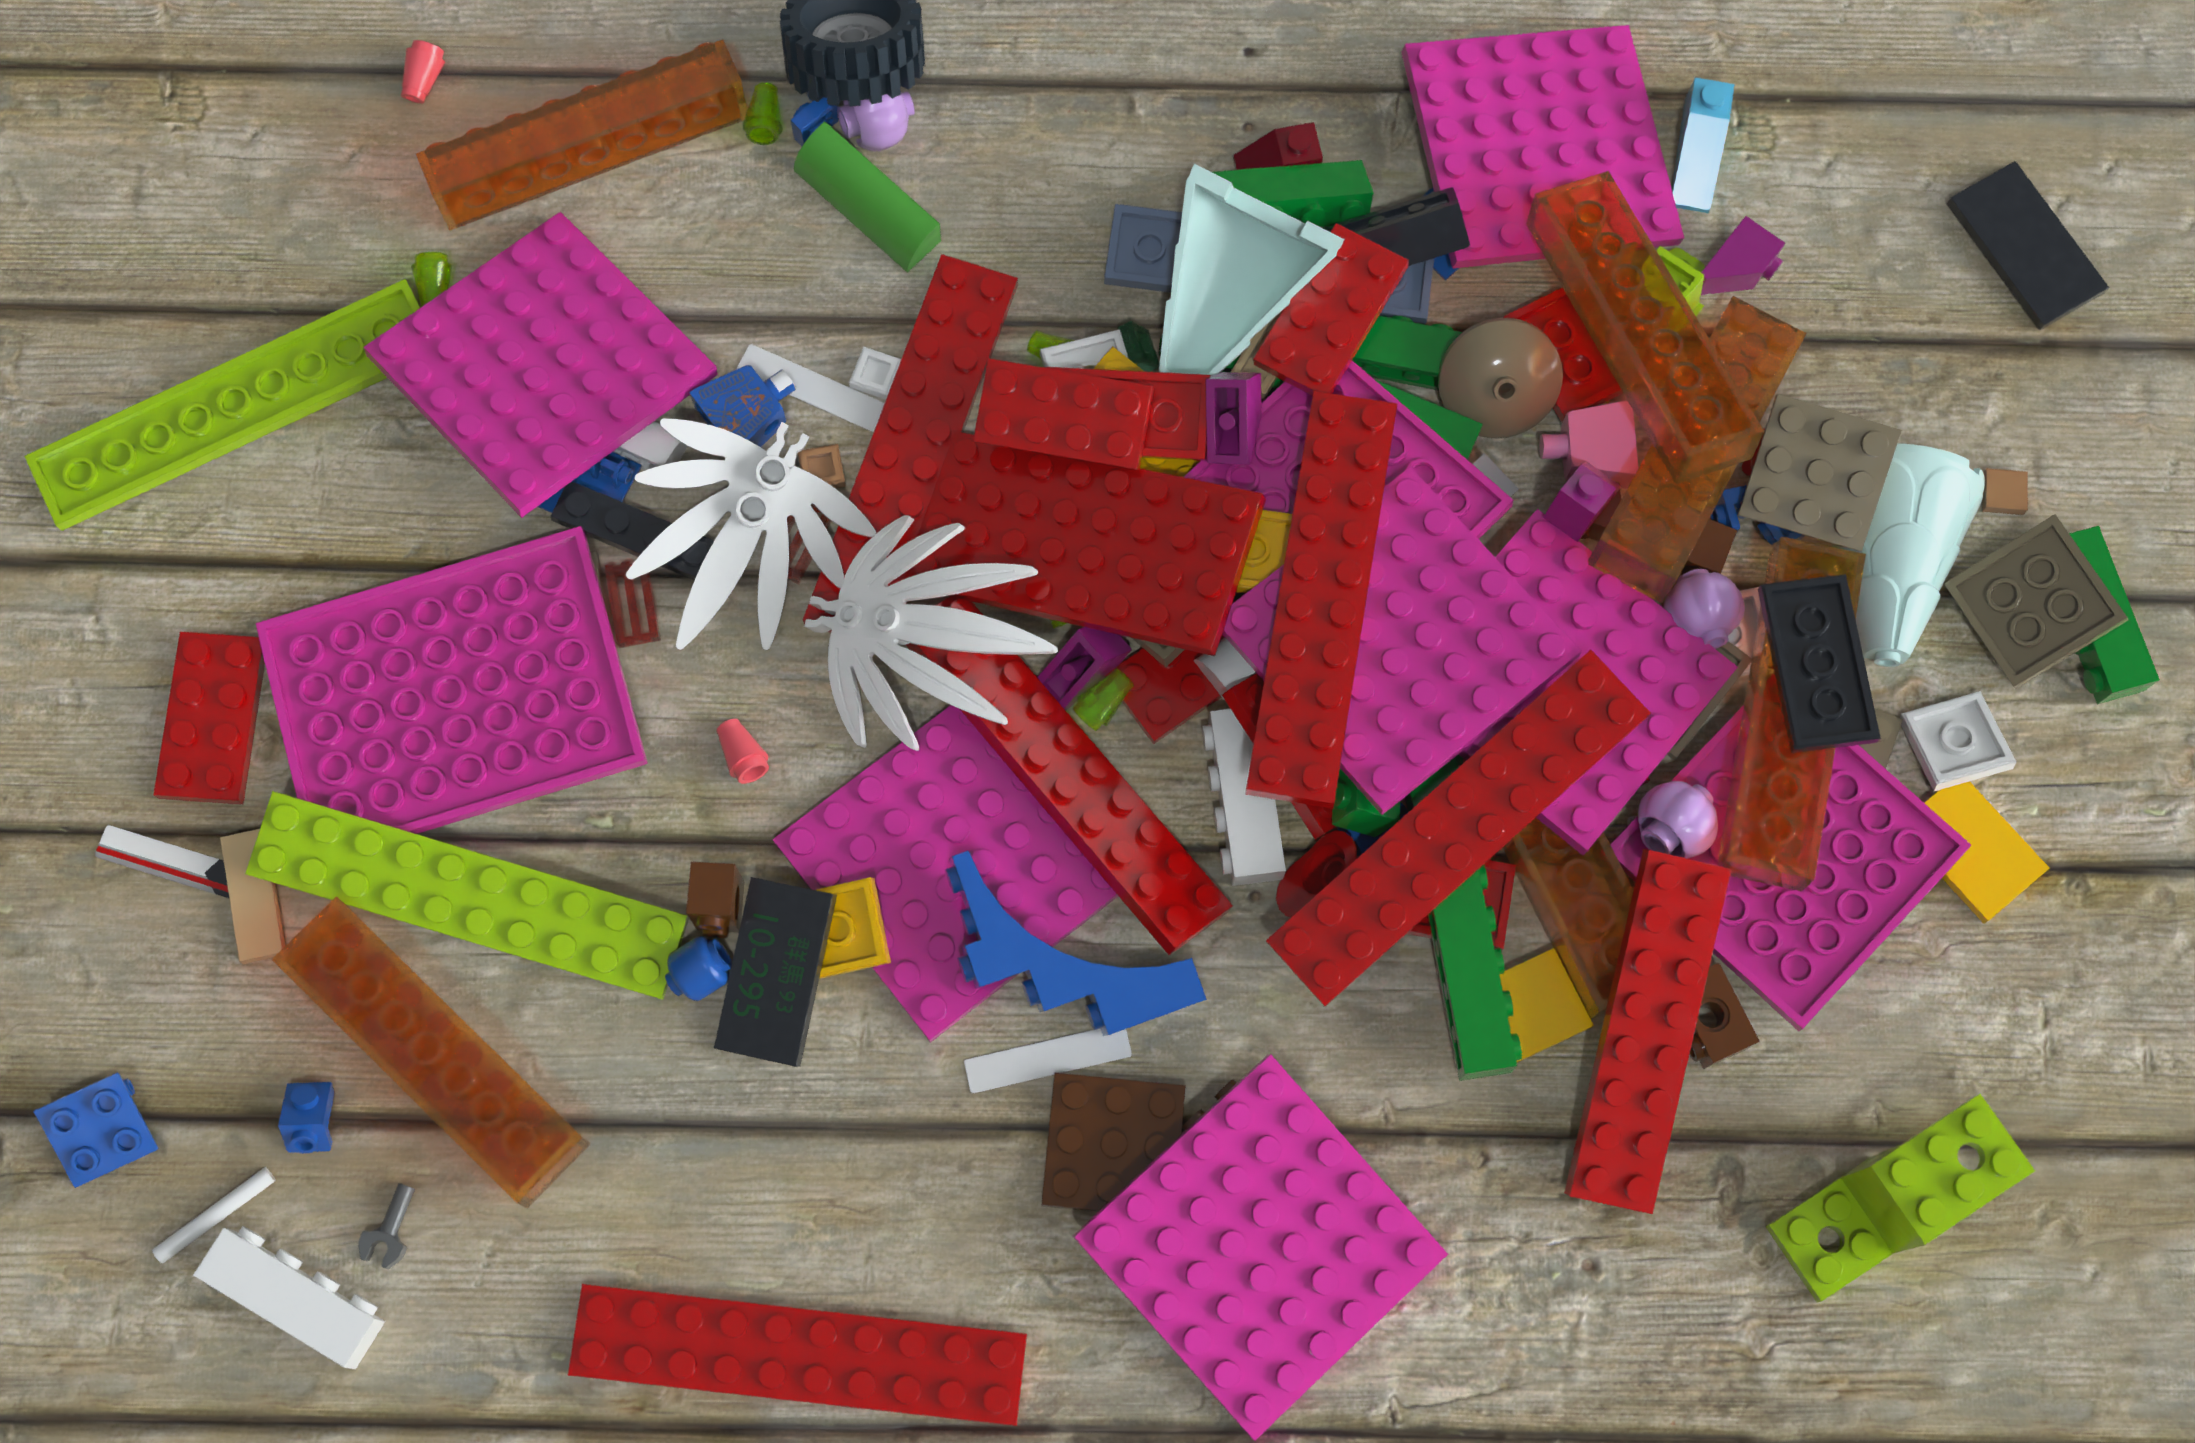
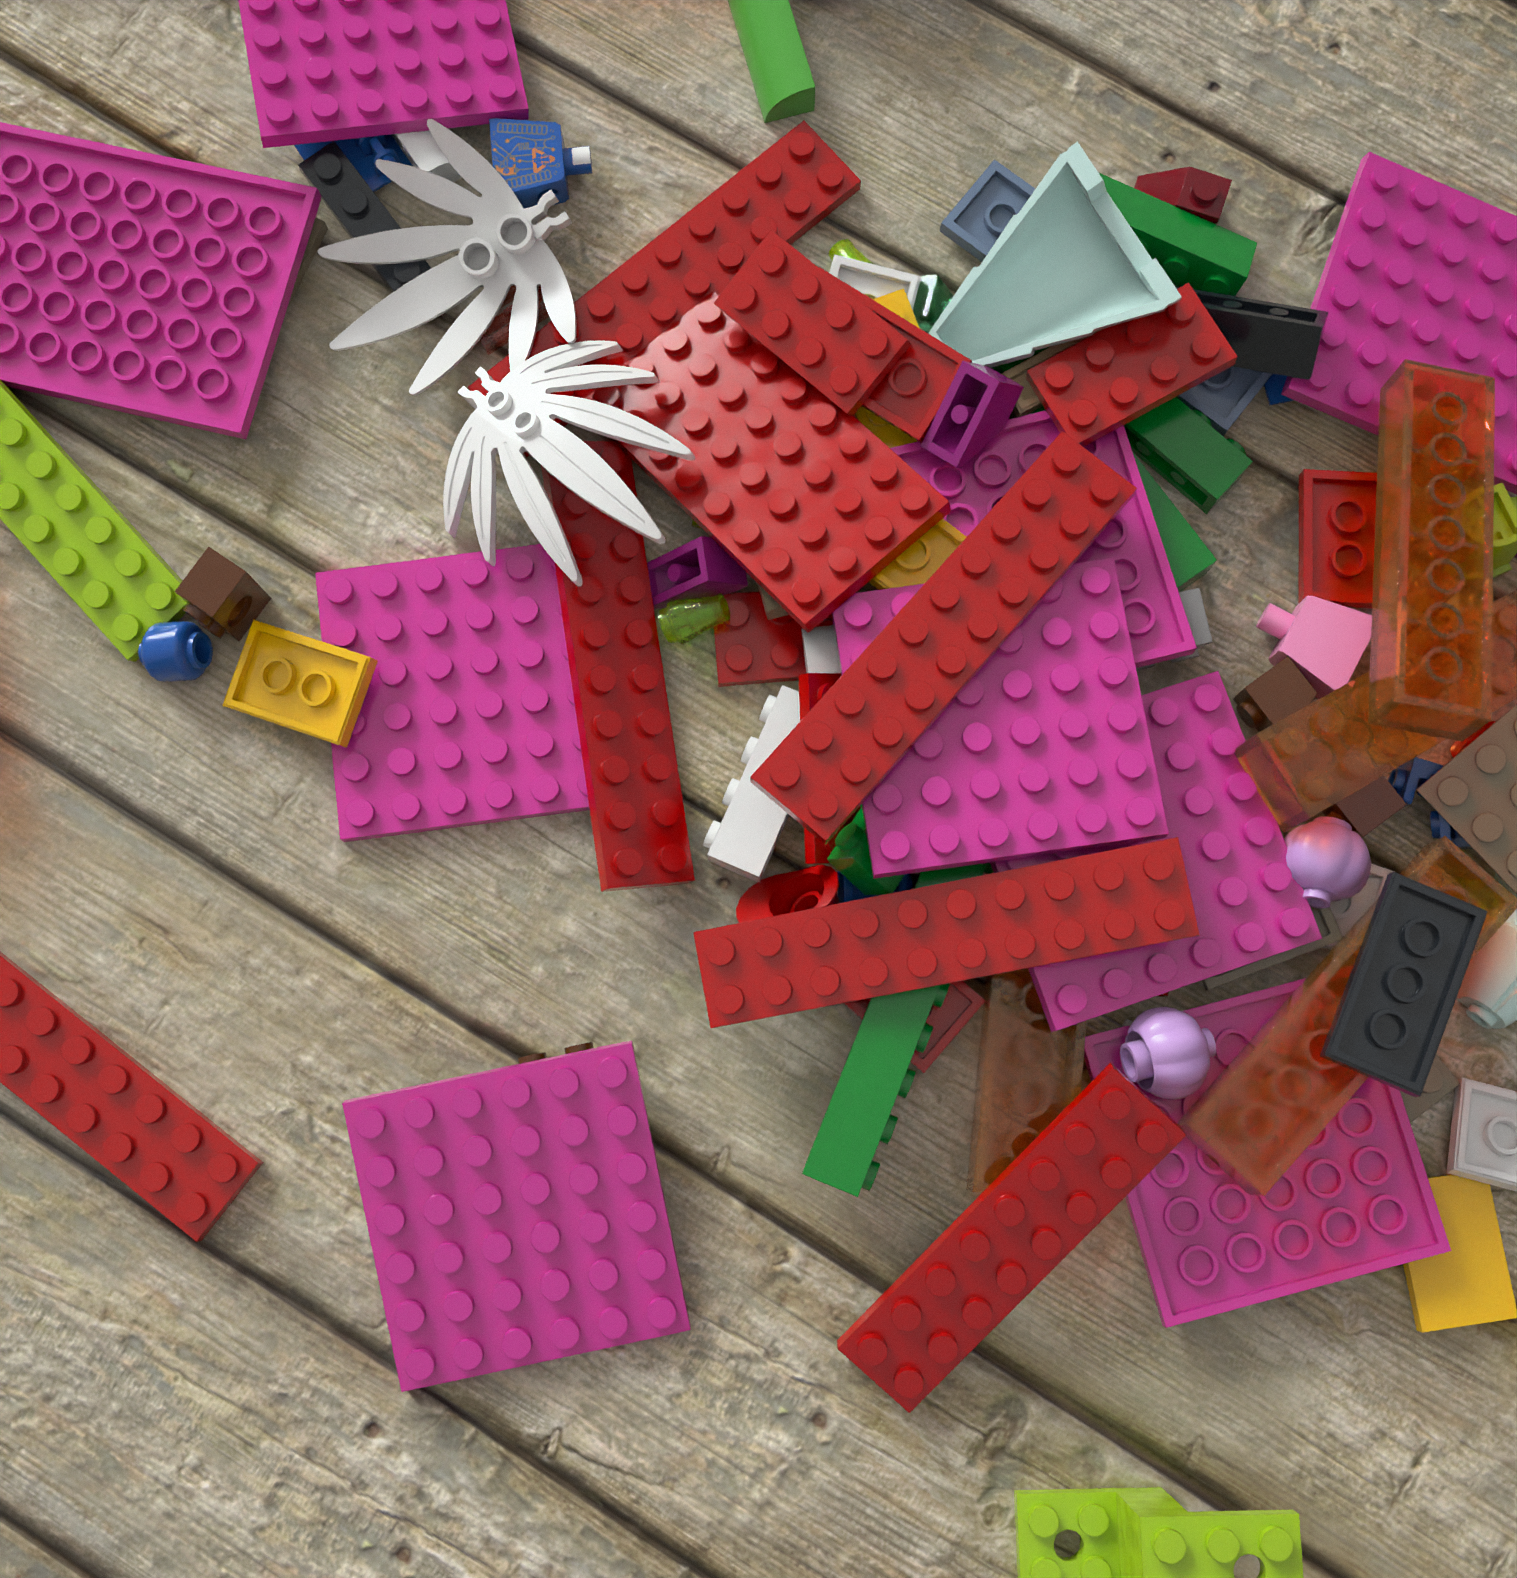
camera: 35 degrees right, 5 degrees up
clear red tile [604,561,661,648] -> none
black tile [714,877,837,1067] -> none
coral cone [716,719,769,784] -> none
white sticker [736,344,885,432] -> none
medium nougat tile [798,444,846,489] -> none
white tile [849,347,901,400] -> none
blue arch [945,851,1207,1036] -> none
white sticker [964,1028,1132,1093] -> none
reddish brown plate [1041,1073,1186,1212] -> none
dark tan dish [1438,318,1563,438] -> none
yellow tile [1499,948,1594,1063] -> none
magenta slope [1543,462,1622,542] -> none
reddish brown brick [1689,963,1760,1069] -> none

